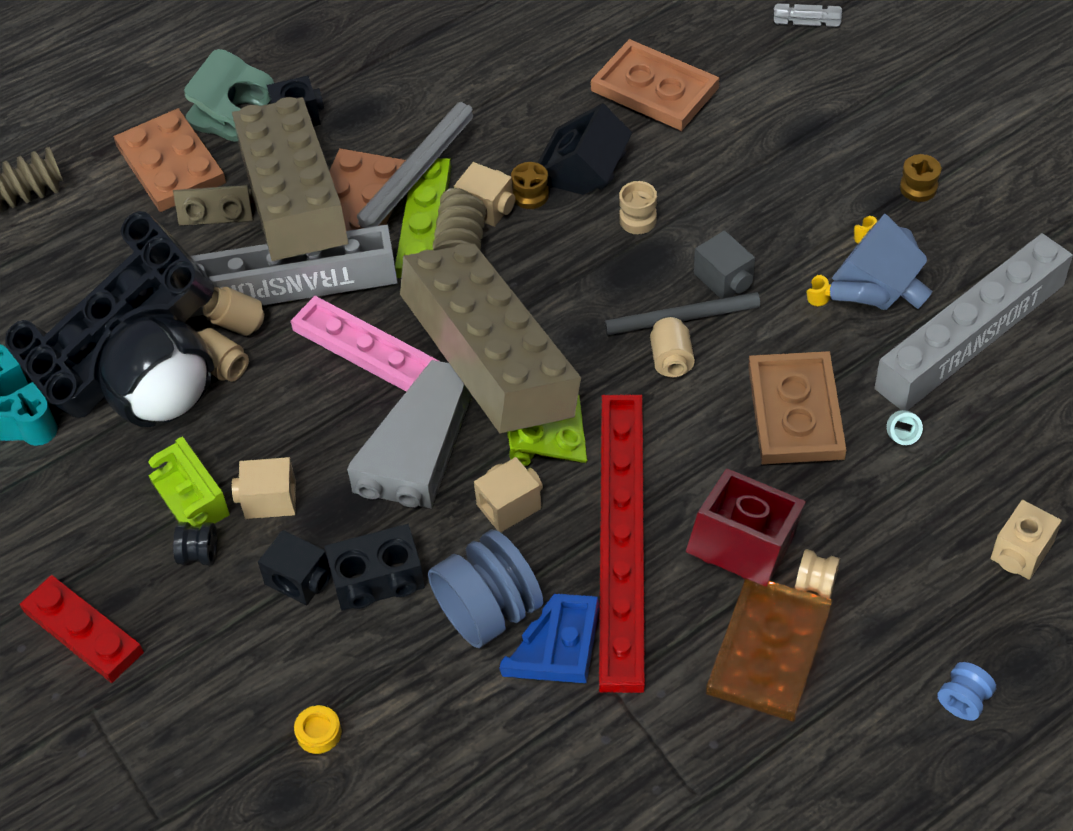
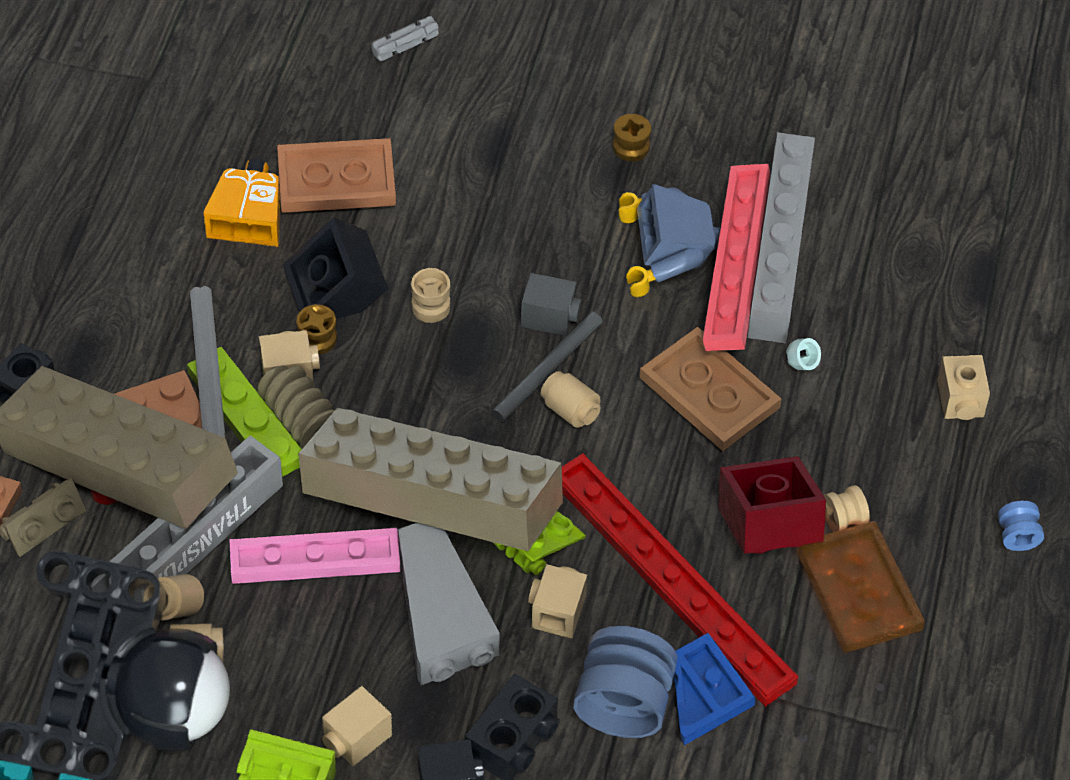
camera: 45 degrees left, 0 degrees up
none -> light orange torso [204,159,280,247]
none -> coral plate [703,164,771,351]

